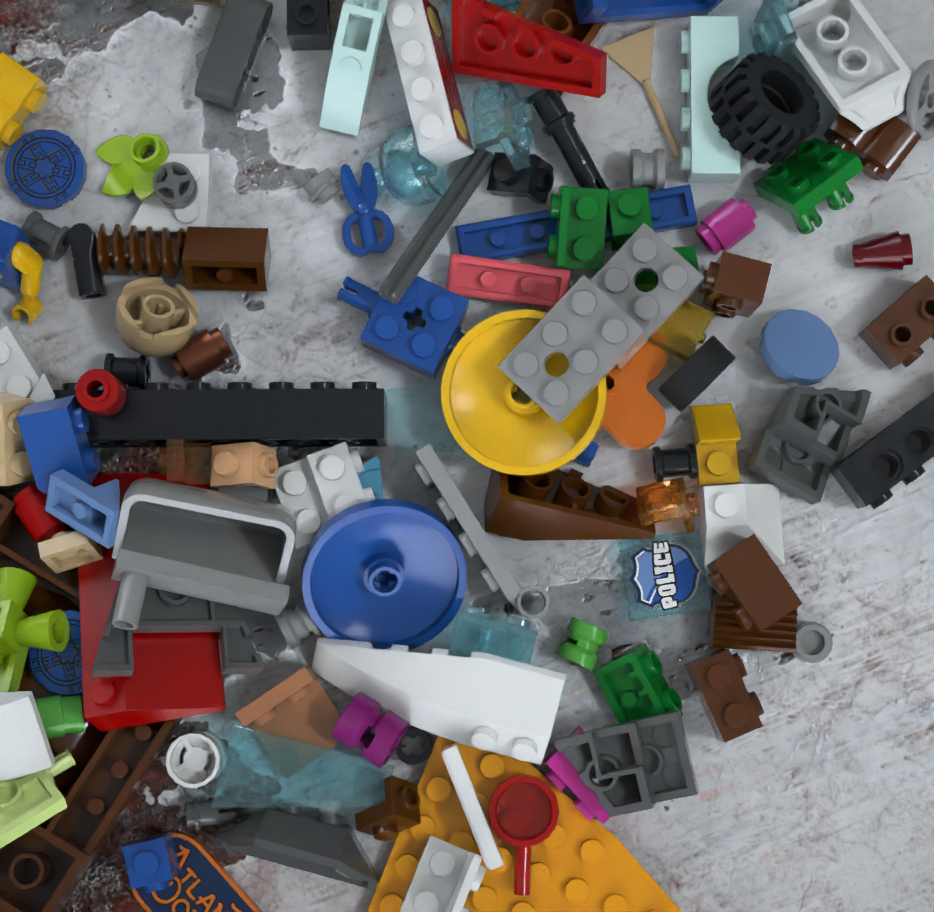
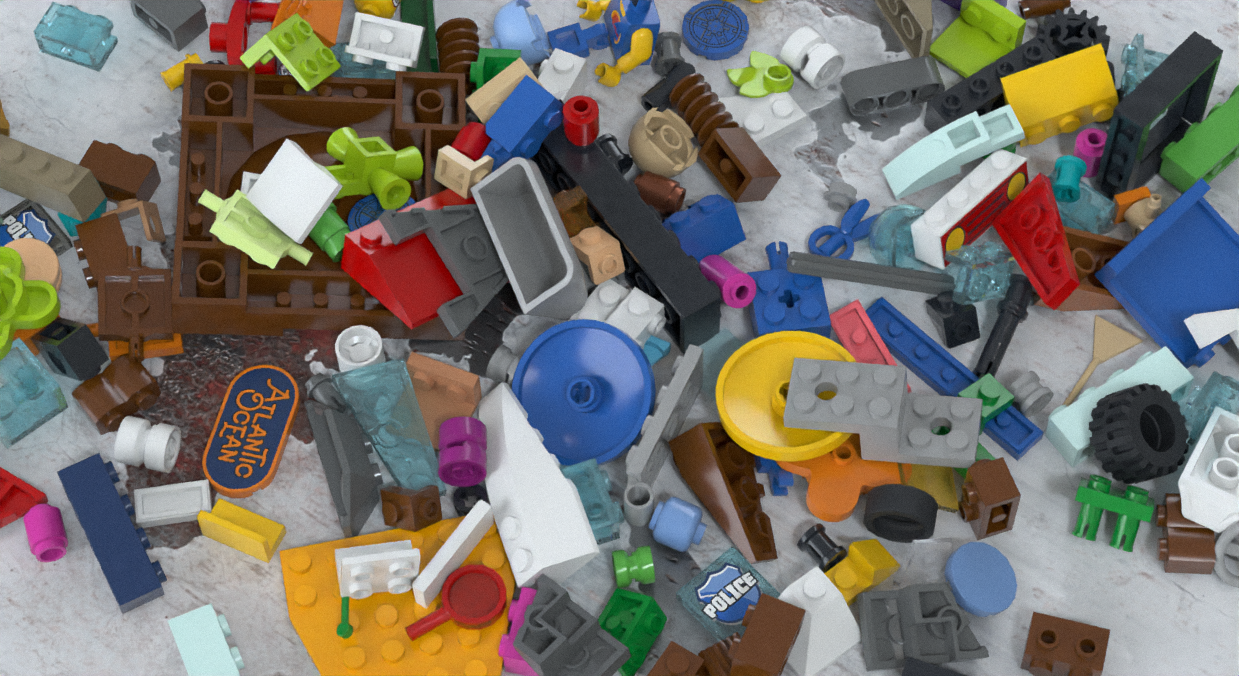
camera: 60 degrees right, 25 degrees down
medium blue slope [45,469,120,549] -> none
light grey piece [111,548,291,630] -> none
blue brick [122,831,181,893] -> none
flat silver wheel [153,162,198,209] -> none
green bracket [547,186,608,270] -> none
clear orange bracket [636,477,700,533] -> none
dark pink brick [695,197,757,256] -> none
dark red cone [852,231,913,270] -> none
none -> medium blue head [648,497,707,552]
none -> blue brick [662,194,746,263]
none -> dark pink brick [699,255,756,308]
none -> white wheel [781,25,845,89]

